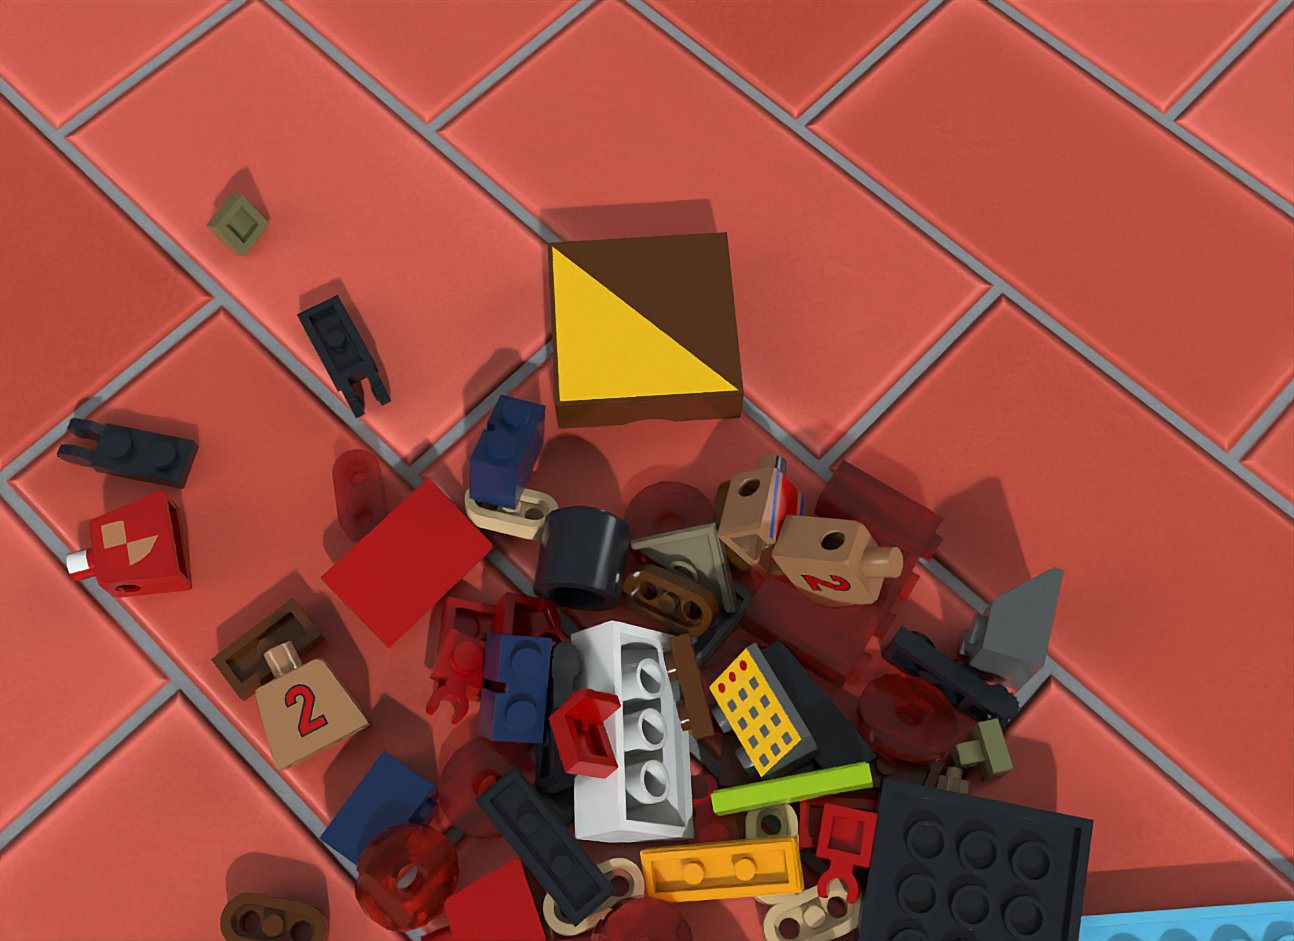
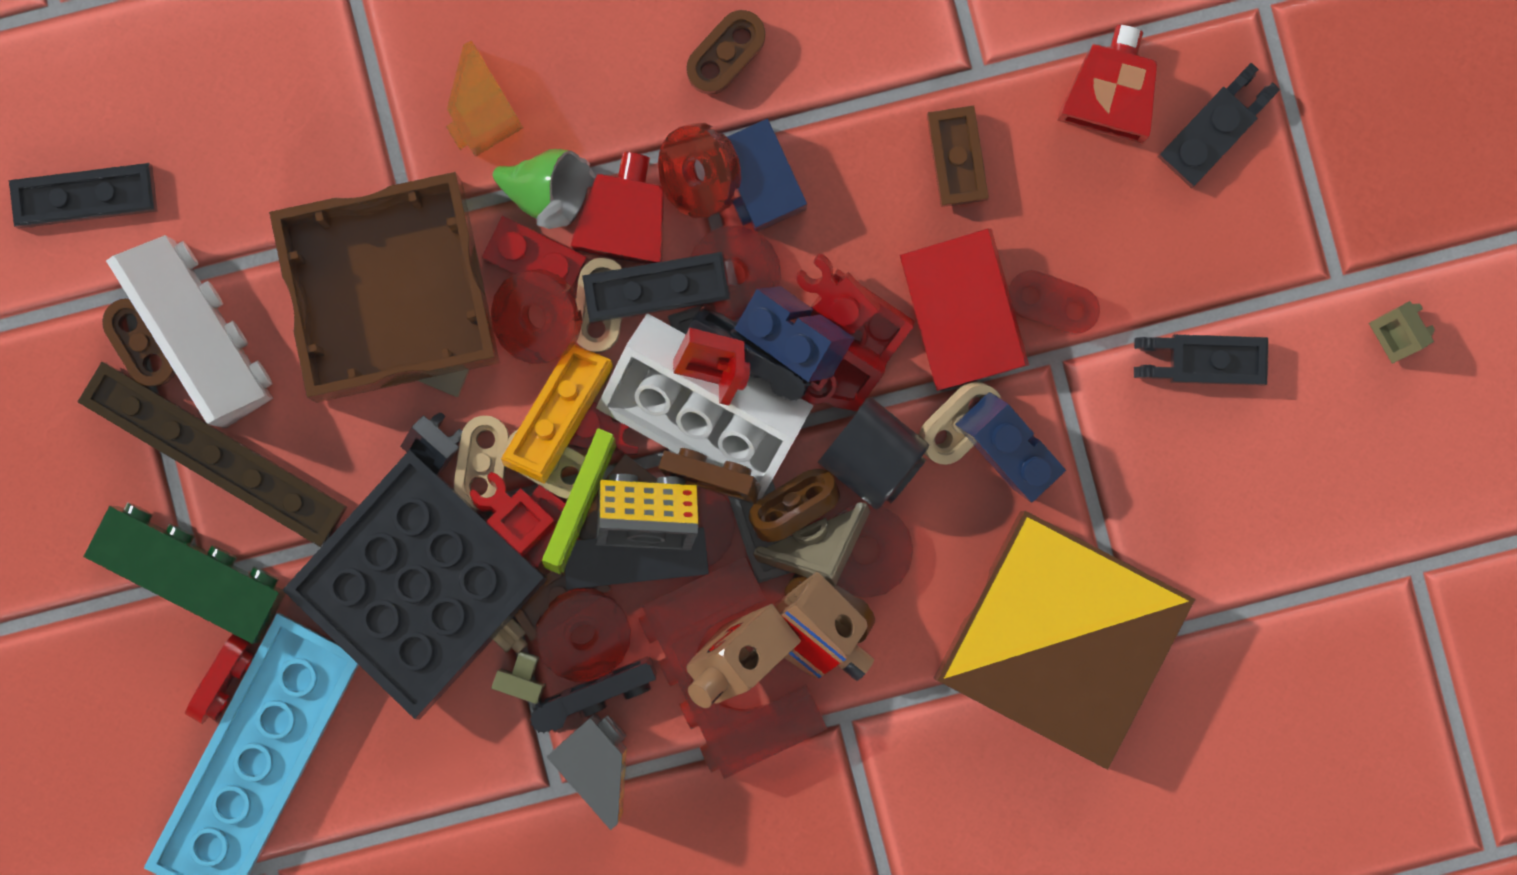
camera: 120 degrees right, 20 degrees up
medium nougat torso [255,641,372,771] -> none

